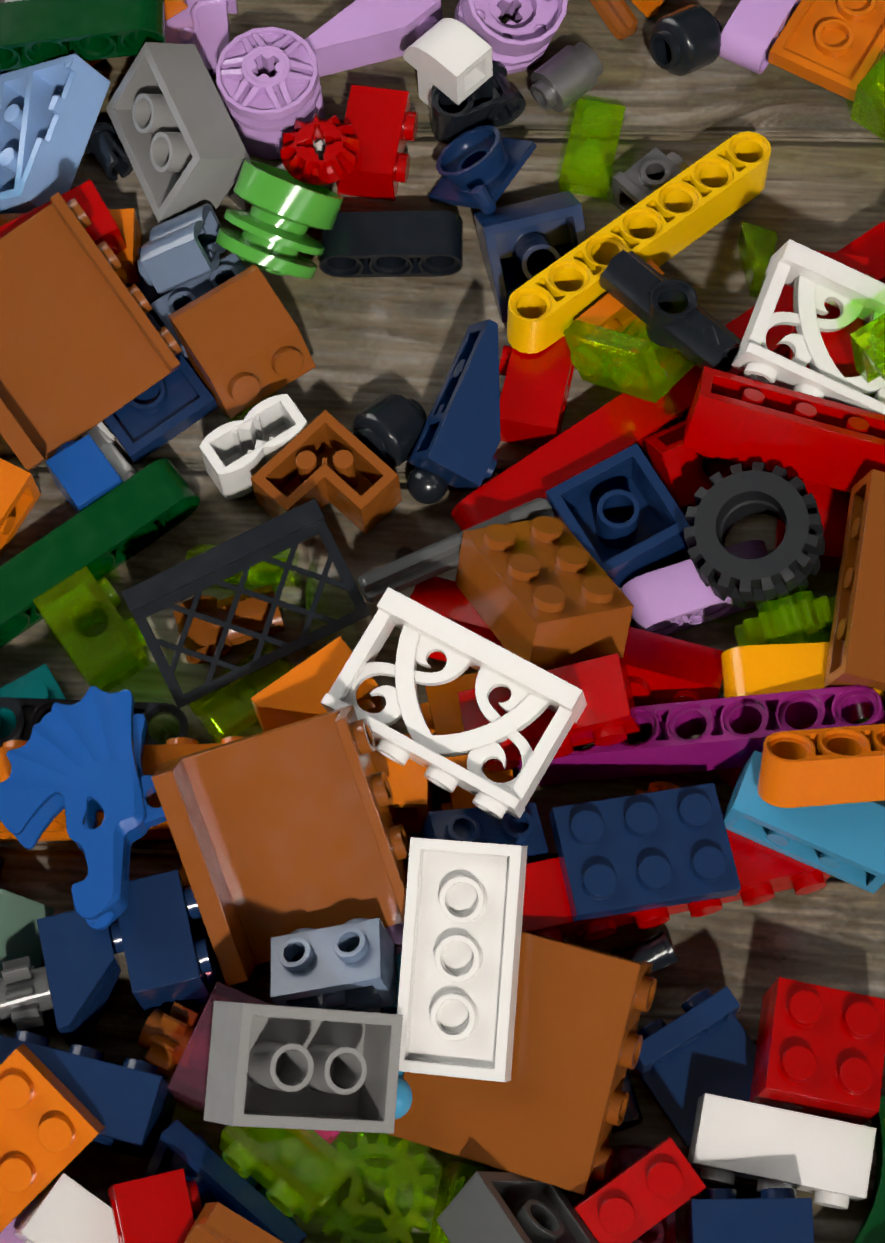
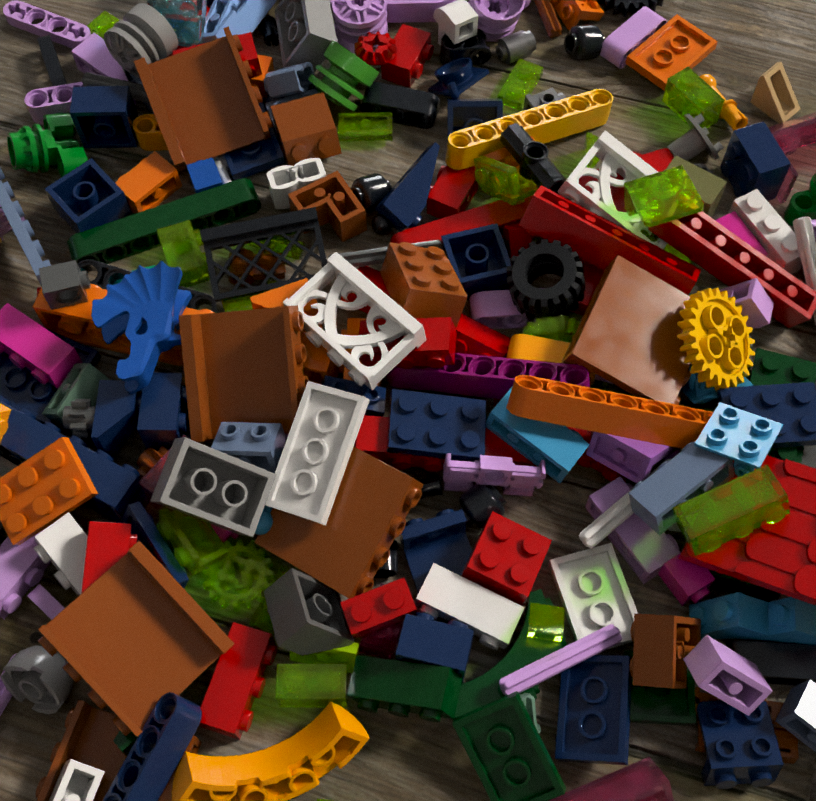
camera: 10 degrees right, 5 degrees down
none -> clear neon green plate [338,112,393,141]
none -> lavender piece [443,453,546,496]
none -> black head [459,484,507,529]

